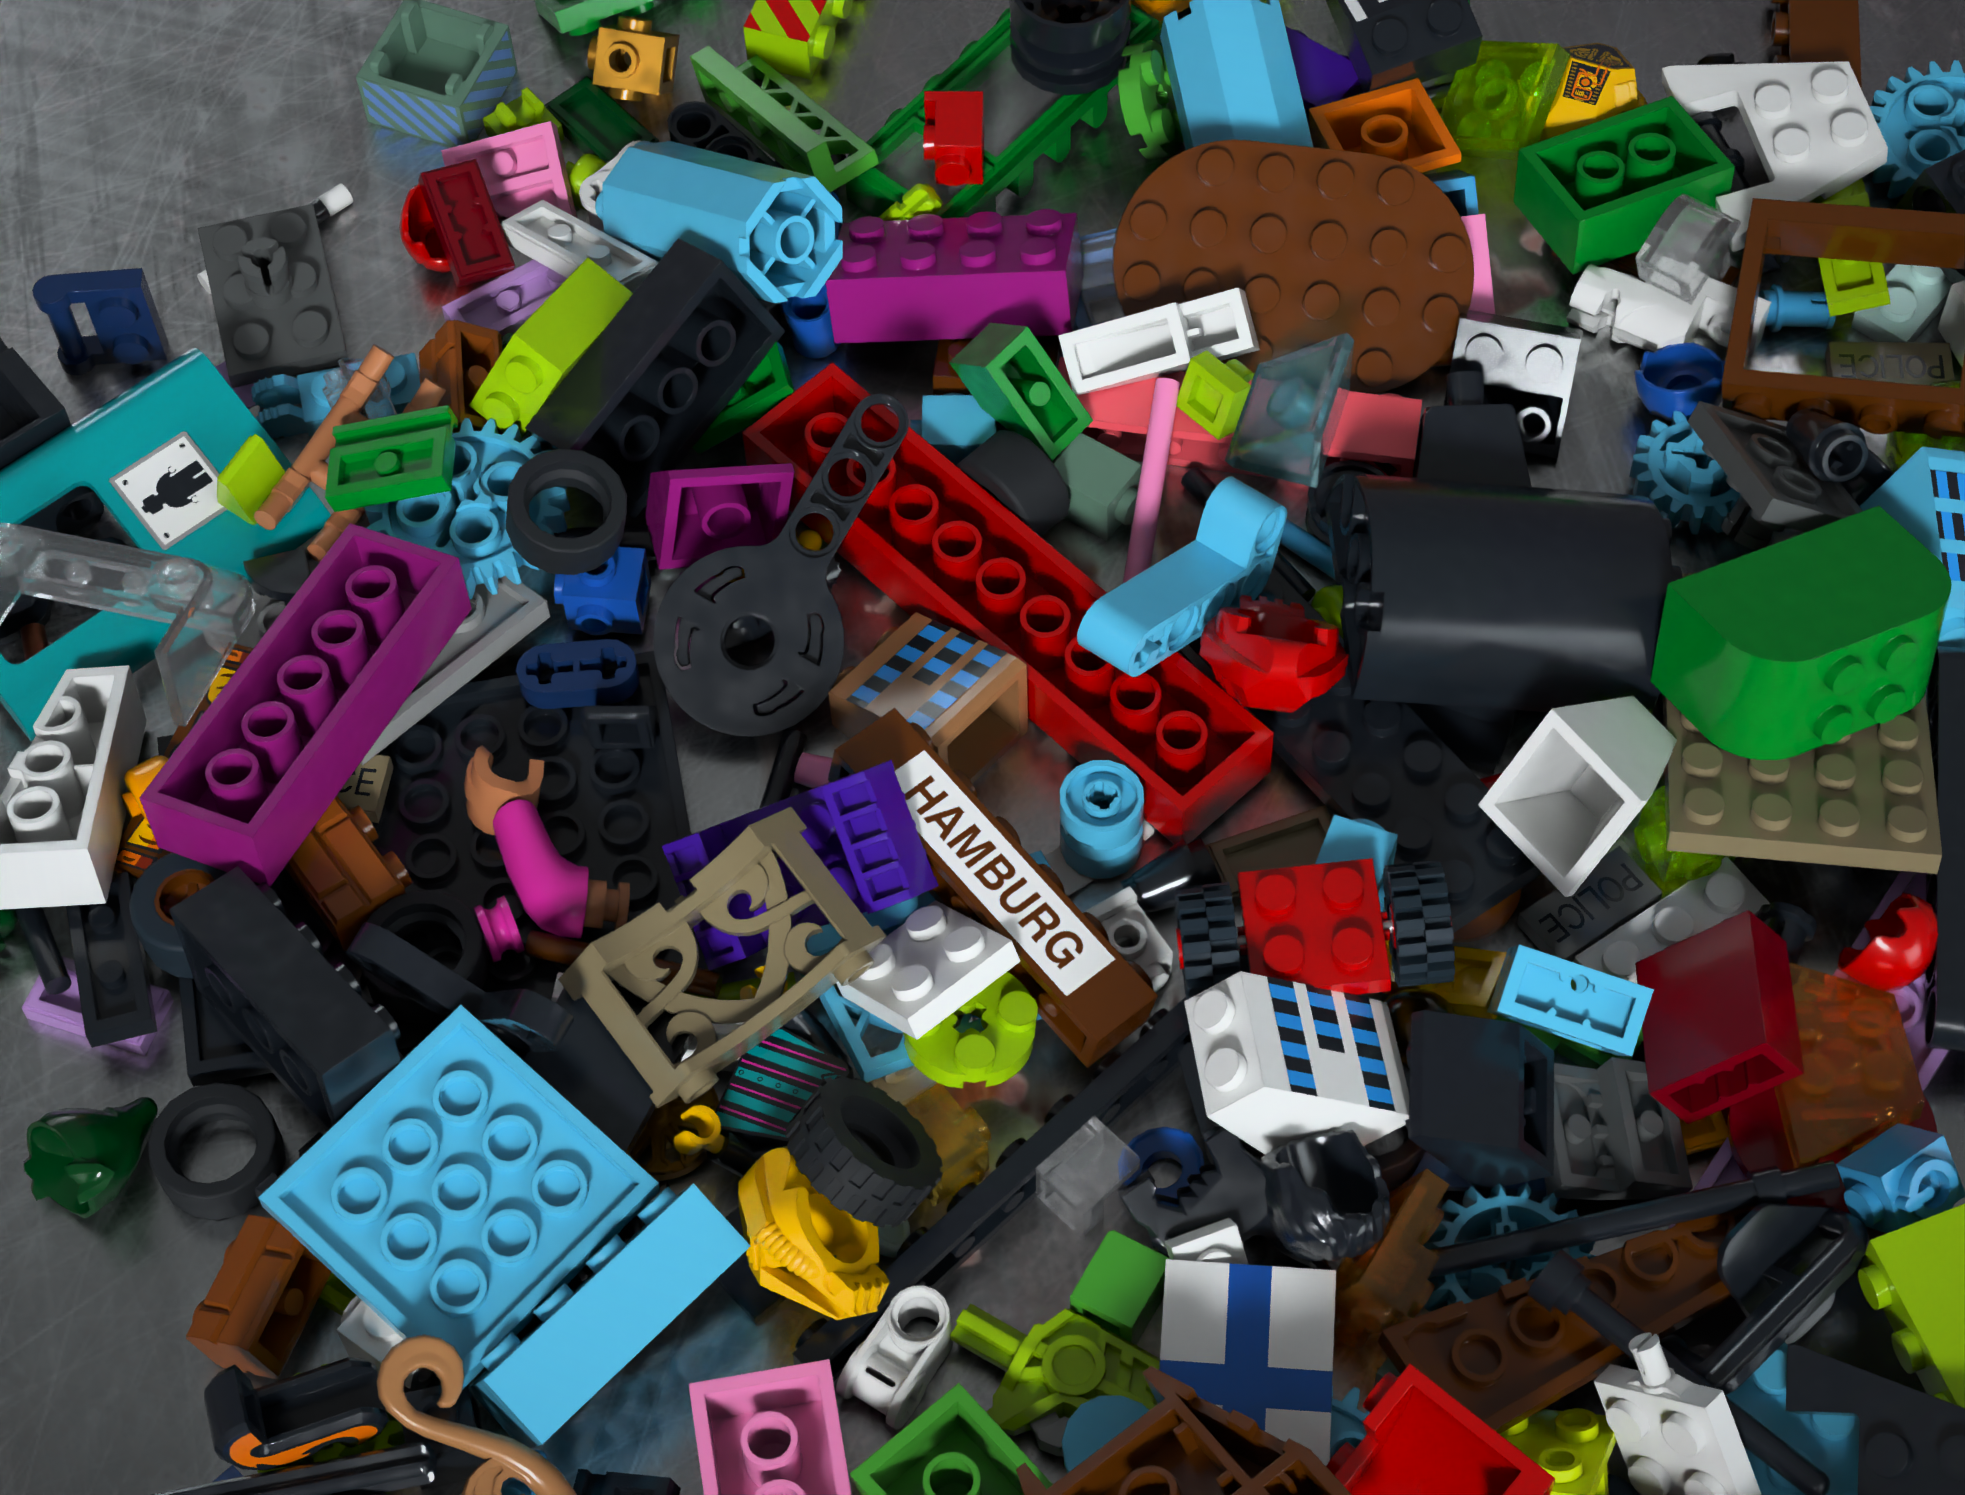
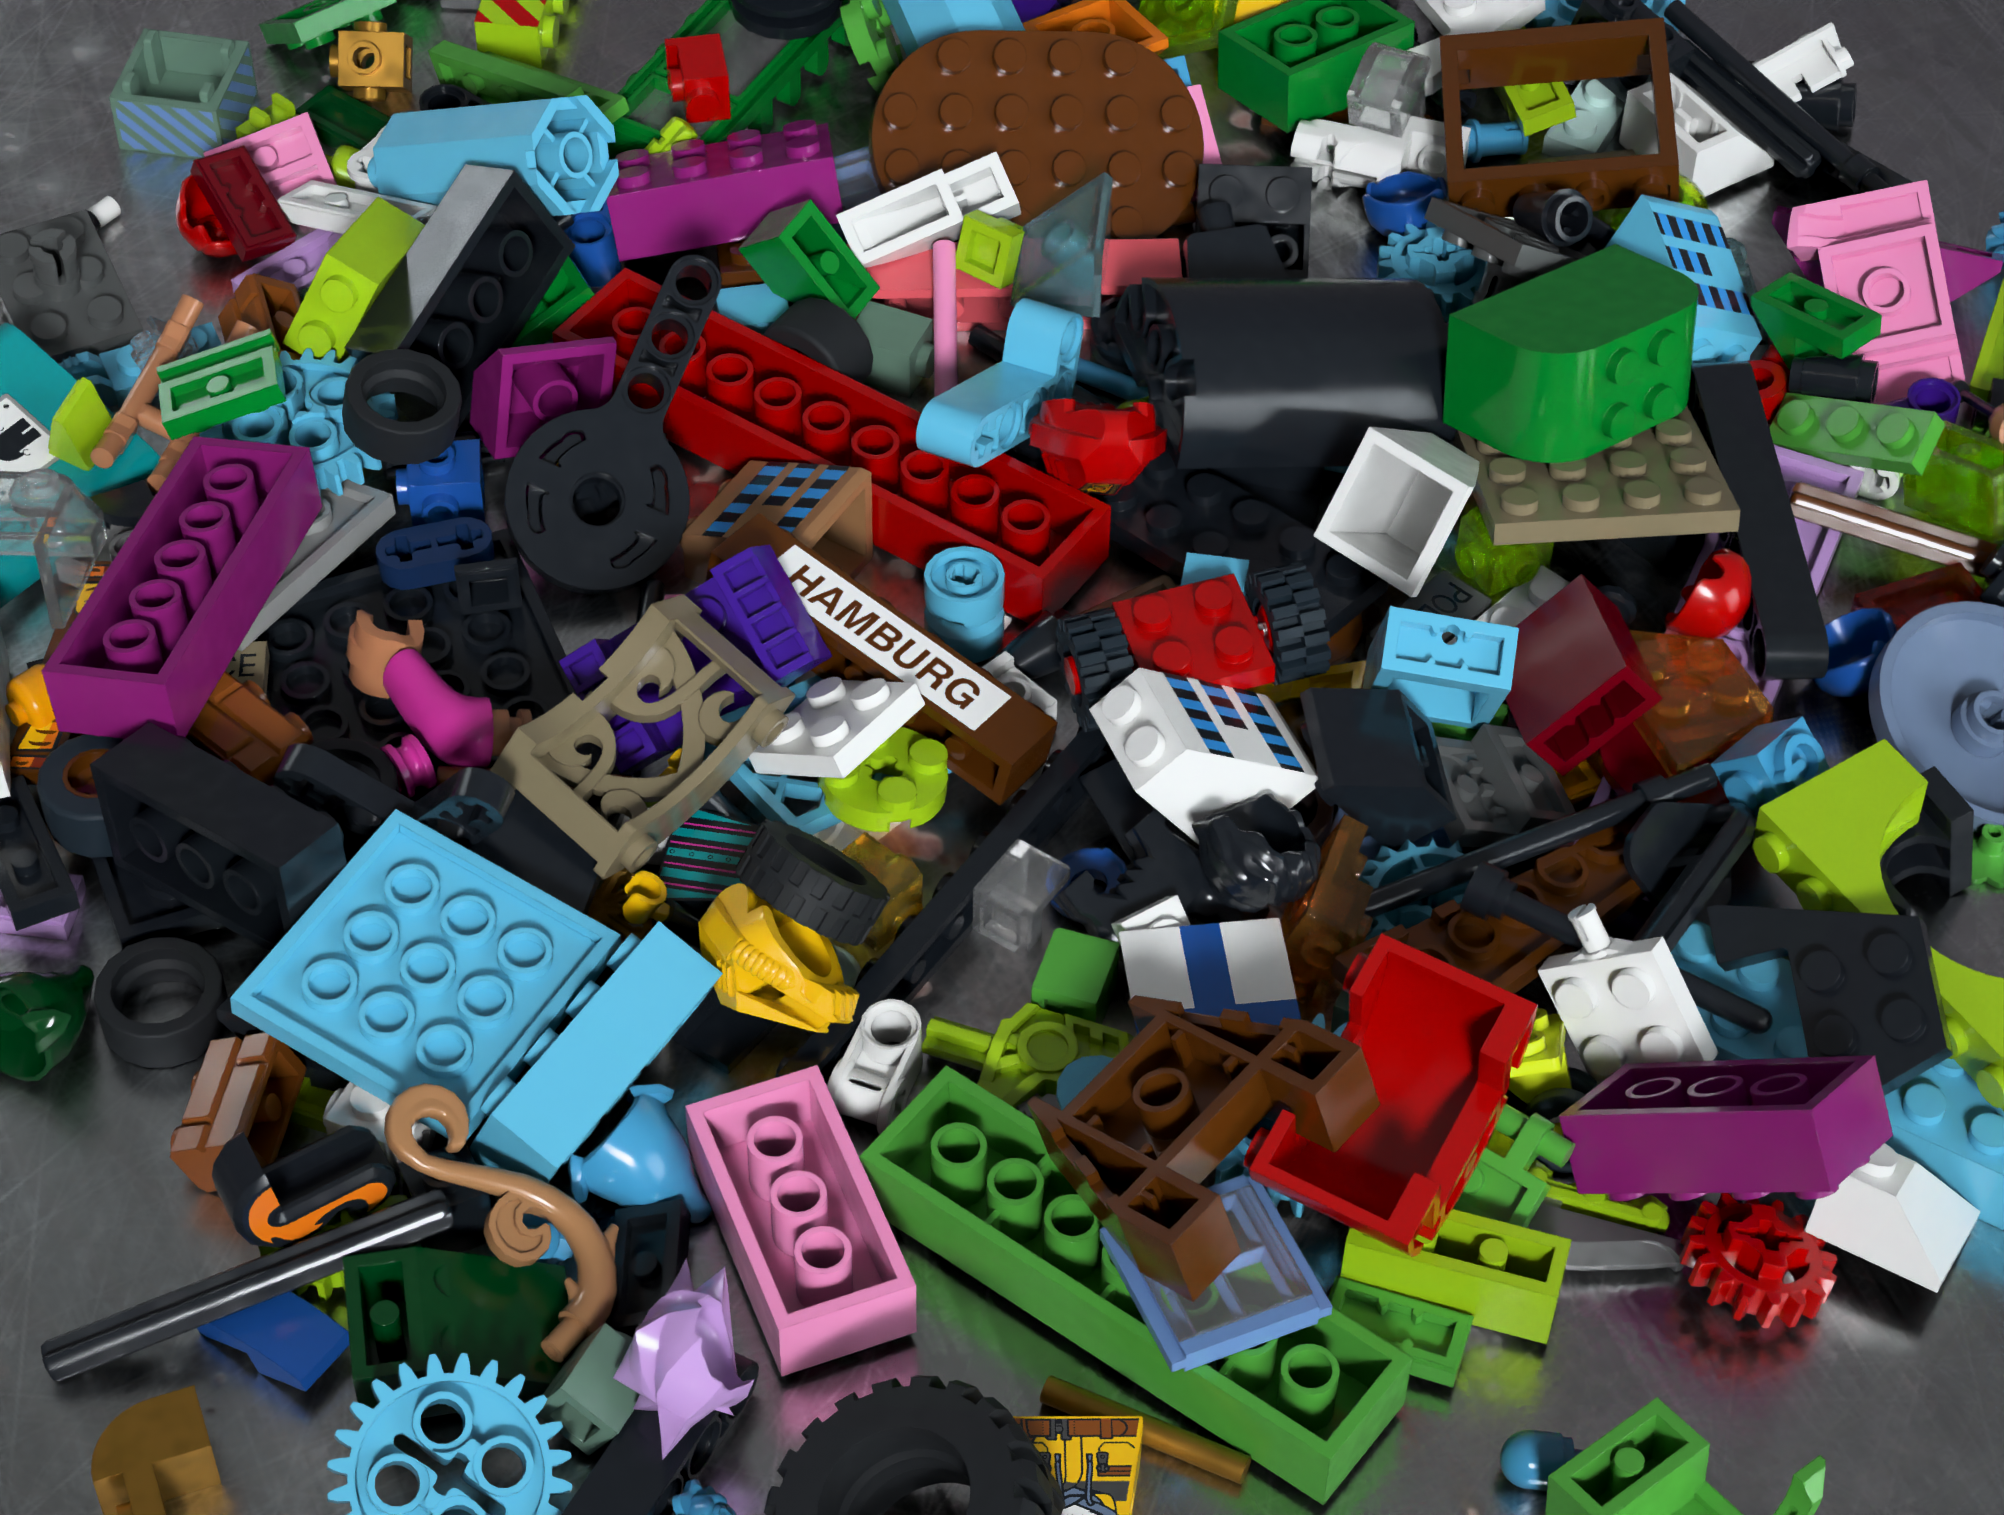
camera: 15 degrees left, 10 degrees down
none -> dark azure hat [568,1084,712,1224]

